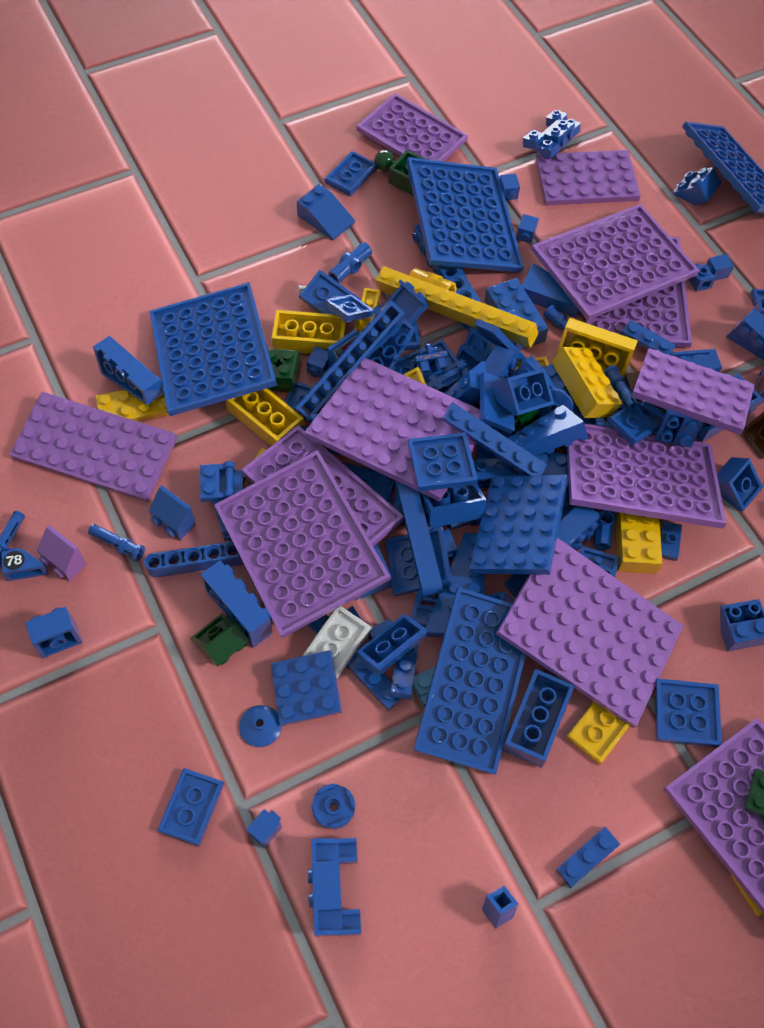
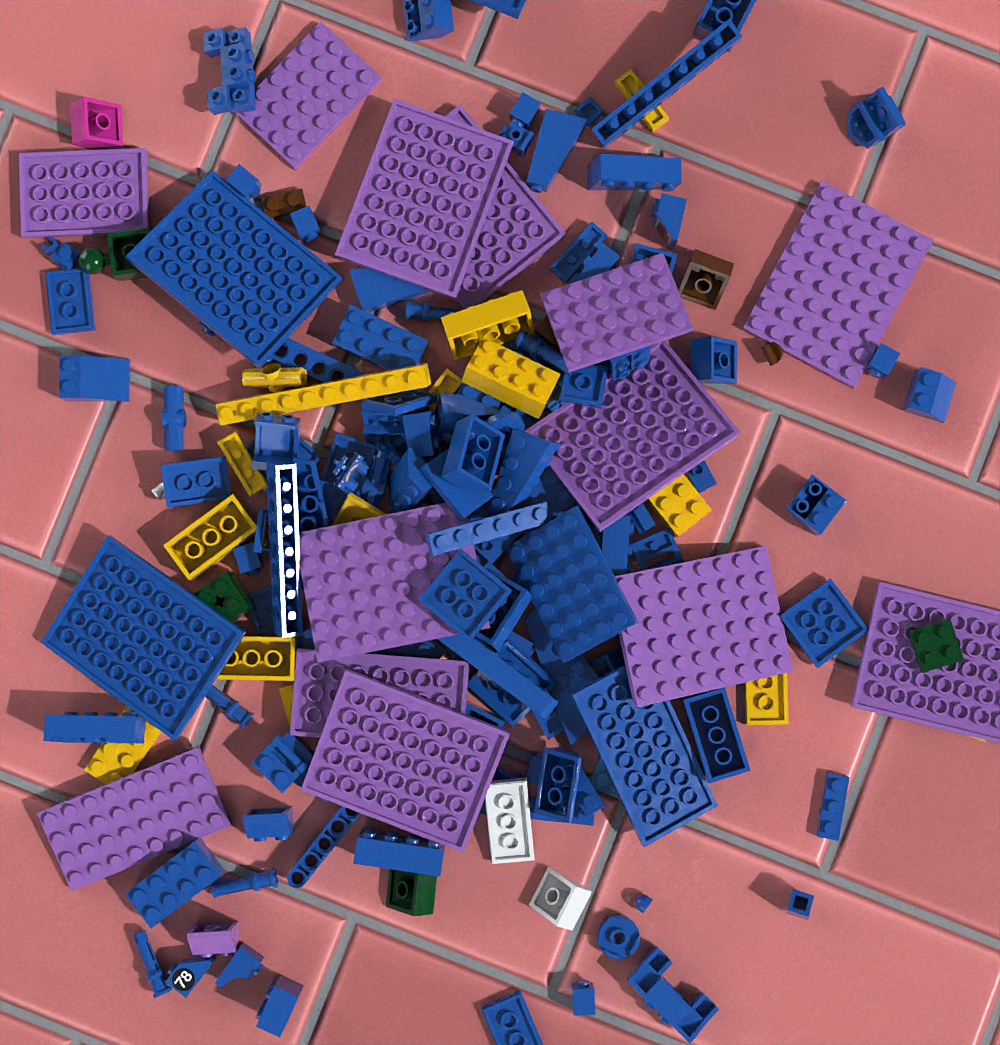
camera: 40 degrees left, 25 degrees up
blue dish [239,705,282,747] -> none
blue plate [271,650,343,726] -> none
blue plate [324,294,374,322] -> none
blue plate [620,320,676,355] -> none
none -> blue plate [41,237,81,271]
none -> dark pink slope [70,97,123,149]
none -> blue brick [125,838,225,929]
none -> blue pin [206,685,254,729]
none -> blue arch [215,942,264,988]
none -> reddish brown plate [261,188,307,219]
none -> blue slope [526,109,587,193]
none -> white slope [529,867,592,930]
none -> blue hinge [635,894,653,913]

